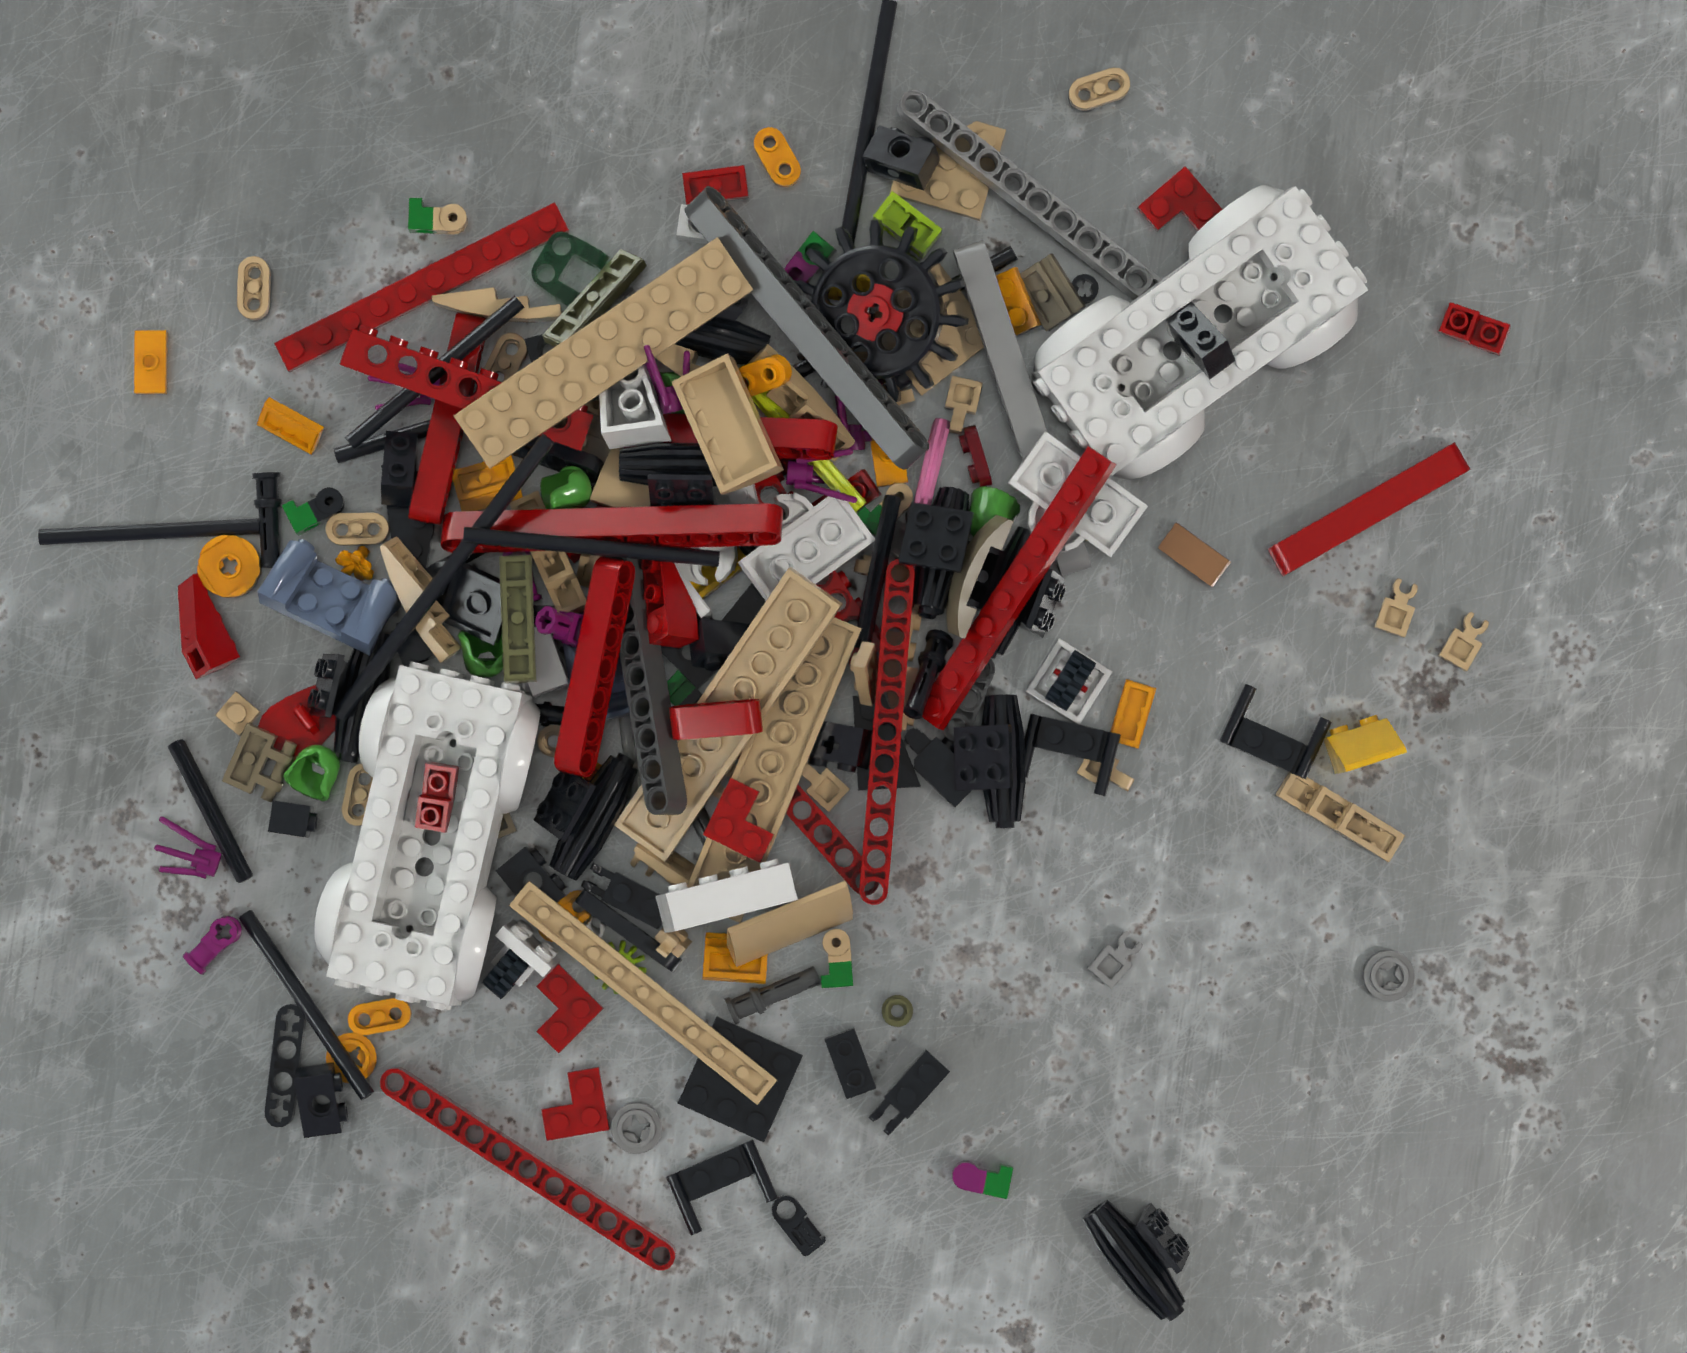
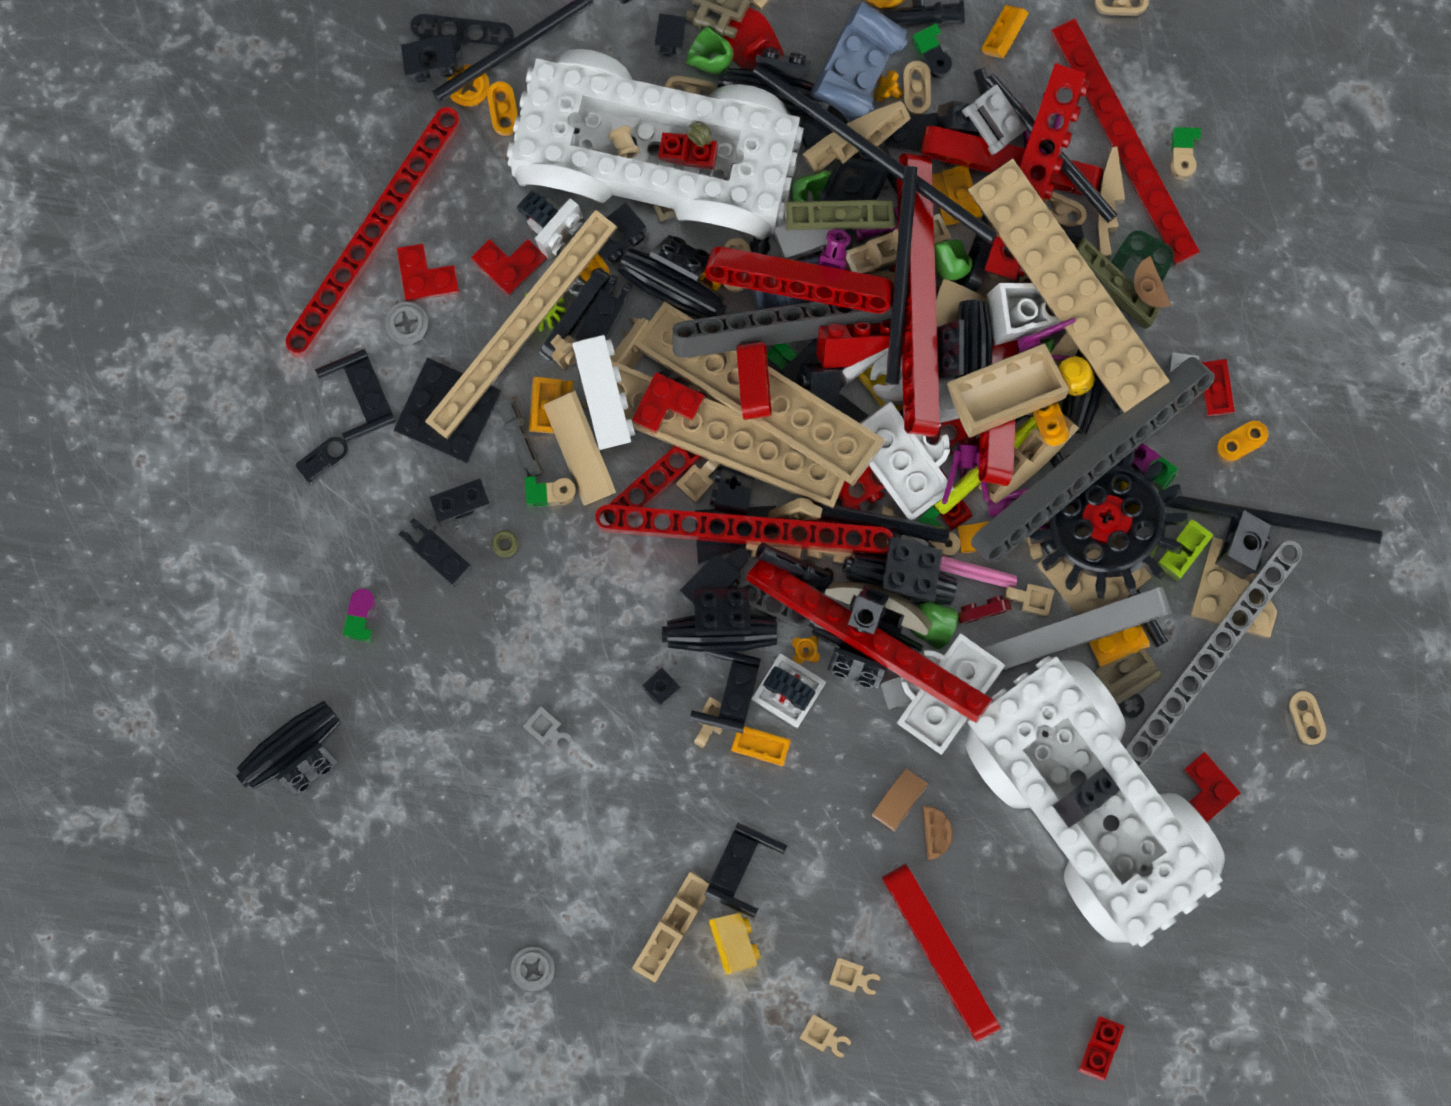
camera: 90 degrees right, 5 degrees down
none -> tan bush [608,126,640,159]
none -> black brick [642,667,681,709]
none -> olive plate [687,122,712,147]
none -> light orange plate [792,636,820,664]
none -> black brick [848,586,890,634]
none -> medium nougat plate [923,806,953,861]
none -> light grey plate [962,84,1027,155]
none -> yellow head [1058,356,1095,396]
none -> medium nougat plate [1133,255,1171,308]

